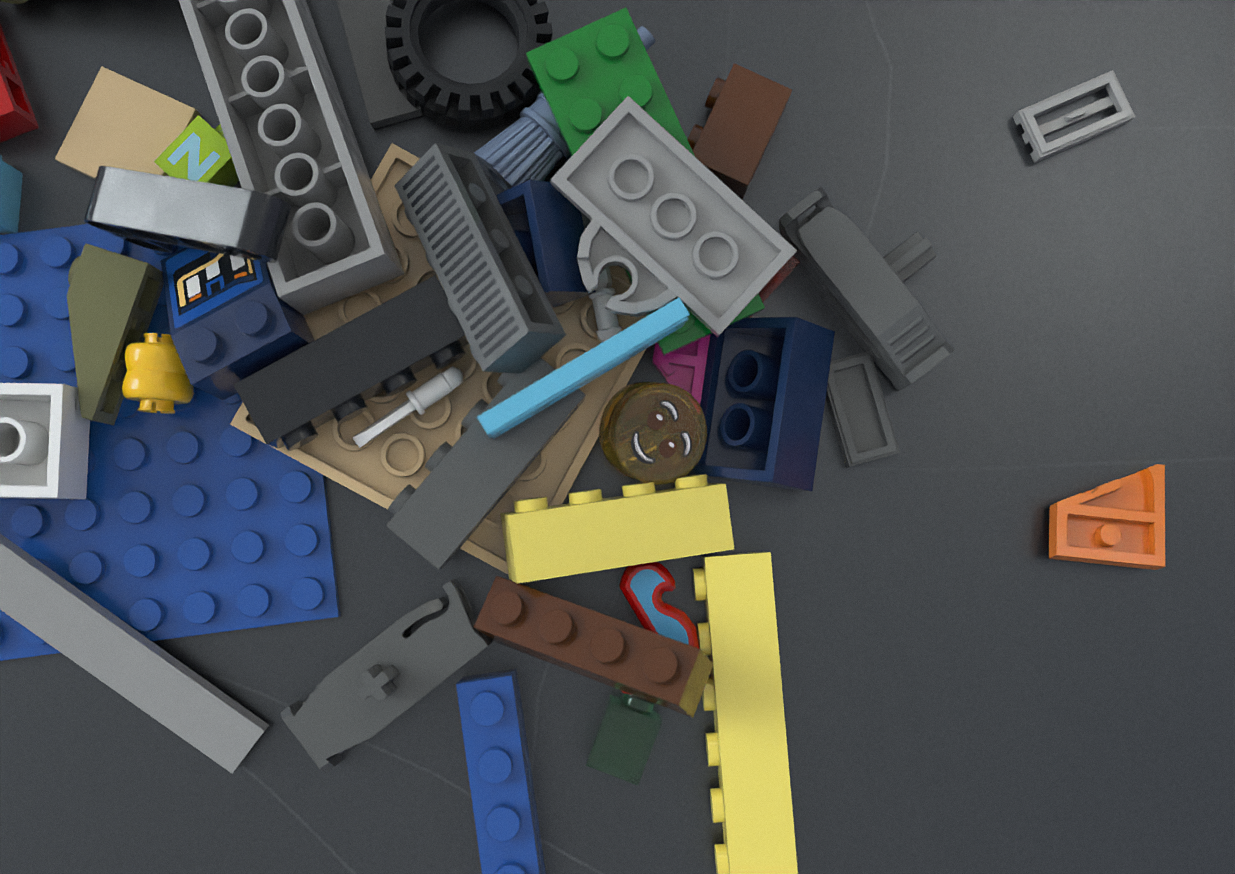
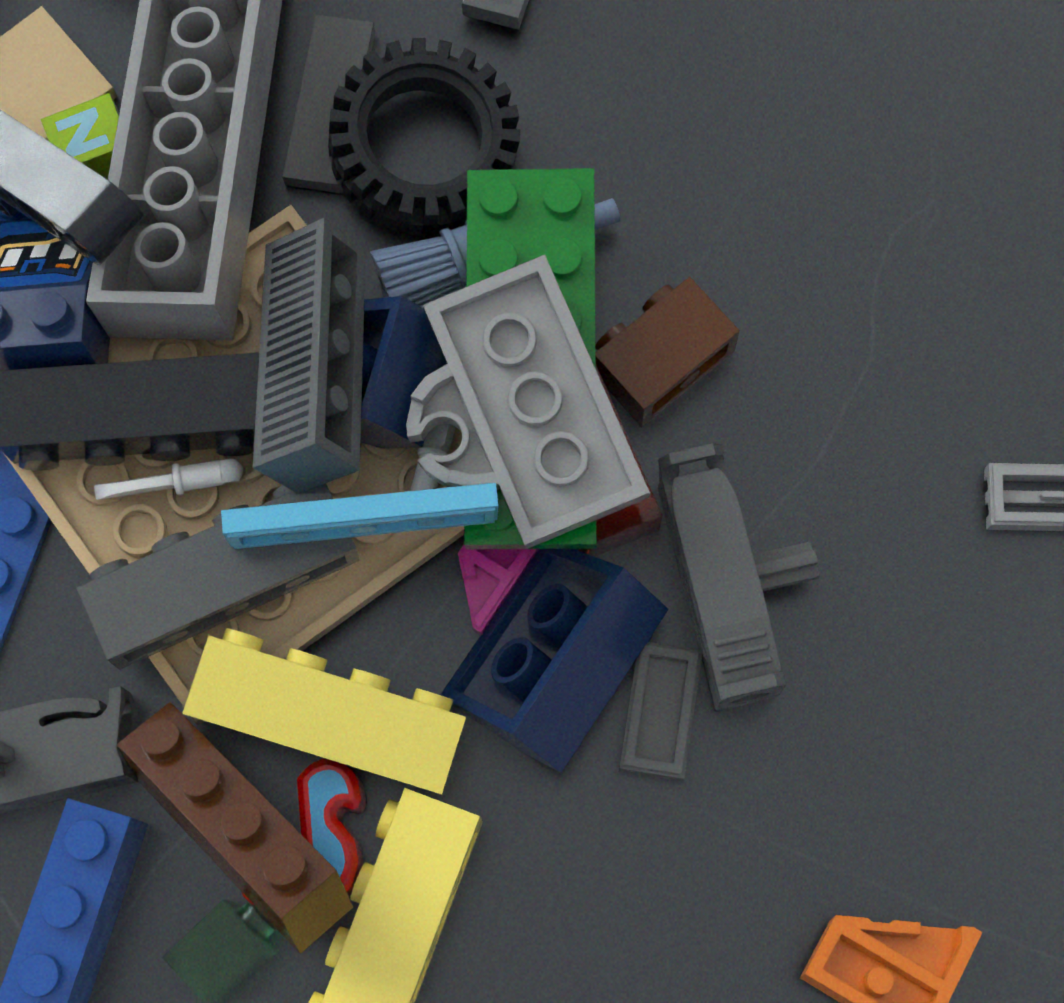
camera: 30 degrees right, 10 degrees down
clear yellow head [599,381,707,485] -> none

